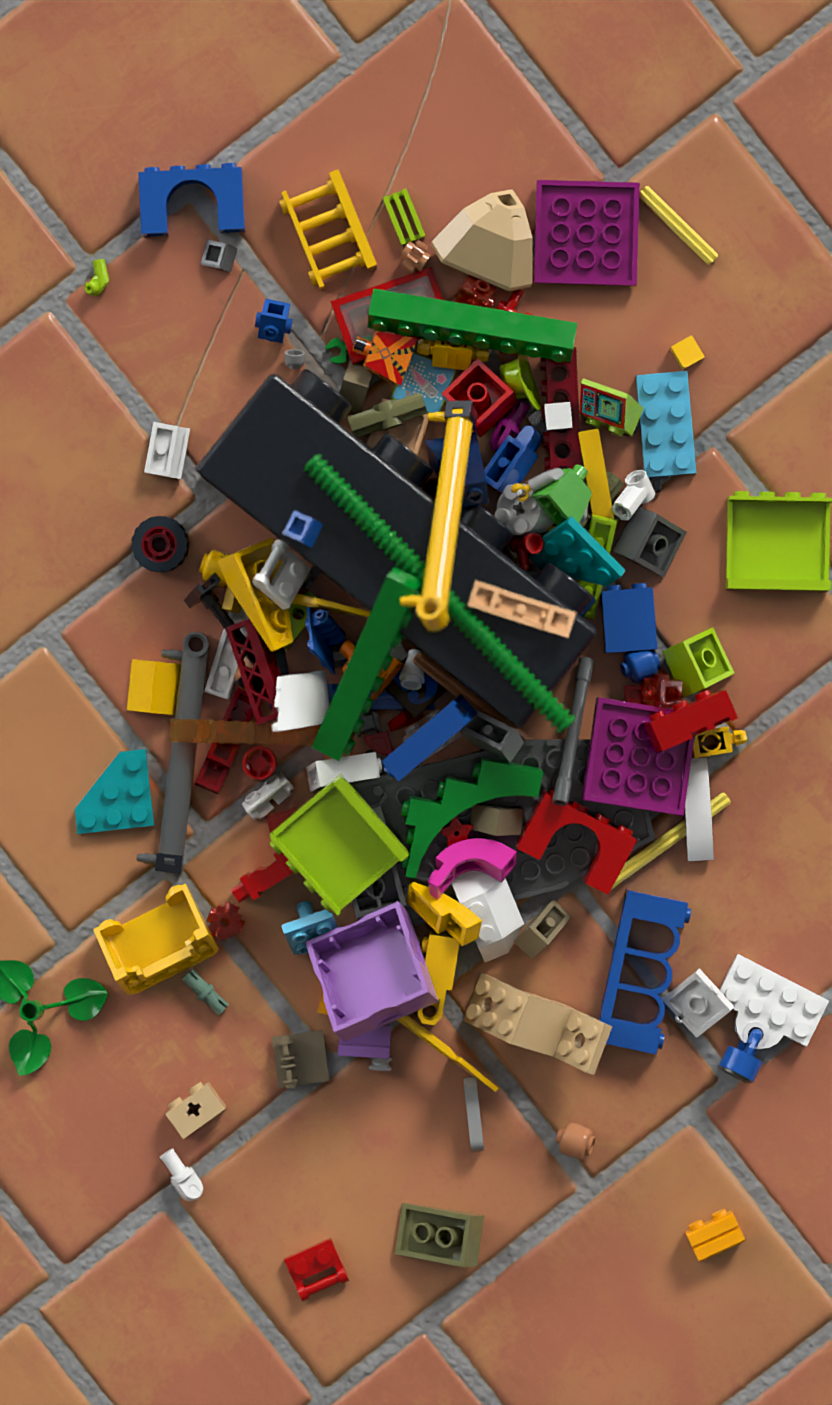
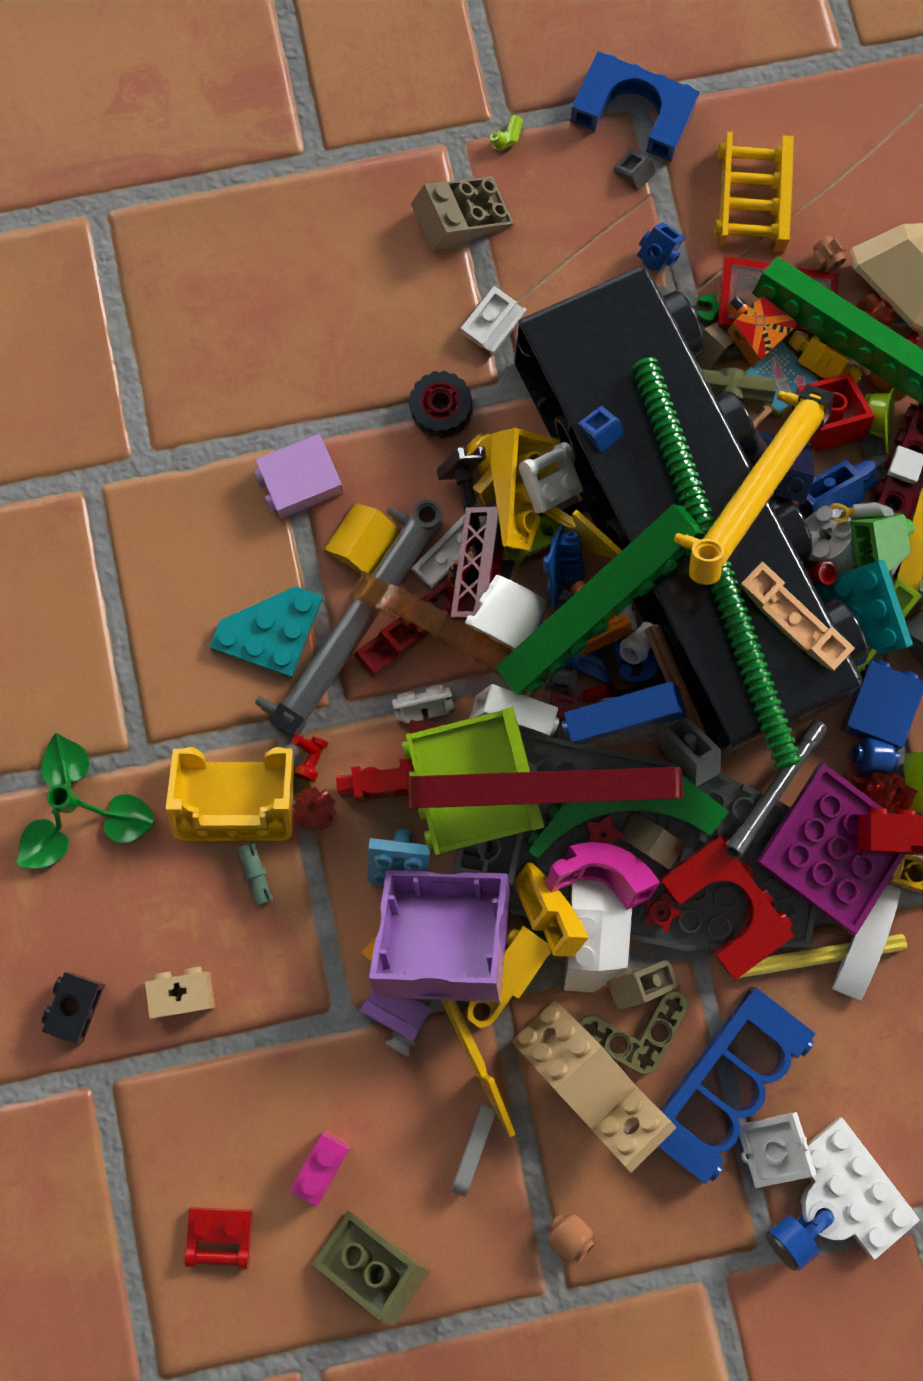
camera: 25 degrees right, 10 degrees down
white arm [160,1148,203,1201] -> none
red wheel [242,746,277,780] -> none
dark tan hinge [272,1030,330,1088] -> none
lime tile [383,188,426,246] -> none
magenta arm [489,400,530,451] -> none
none -> black brick [41,972,105,1044]
none -> lavender brick [254,434,344,519]
none -> dark pink brick [290,1131,350,1207]
none -> red piece [292,734,329,783]
none -> dark red beam [407,767,683,809]
none -> dark tan slope [411,176,514,252]
none -> olive beam [579,992,688,1074]
none -> red plate [643,892,682,932]

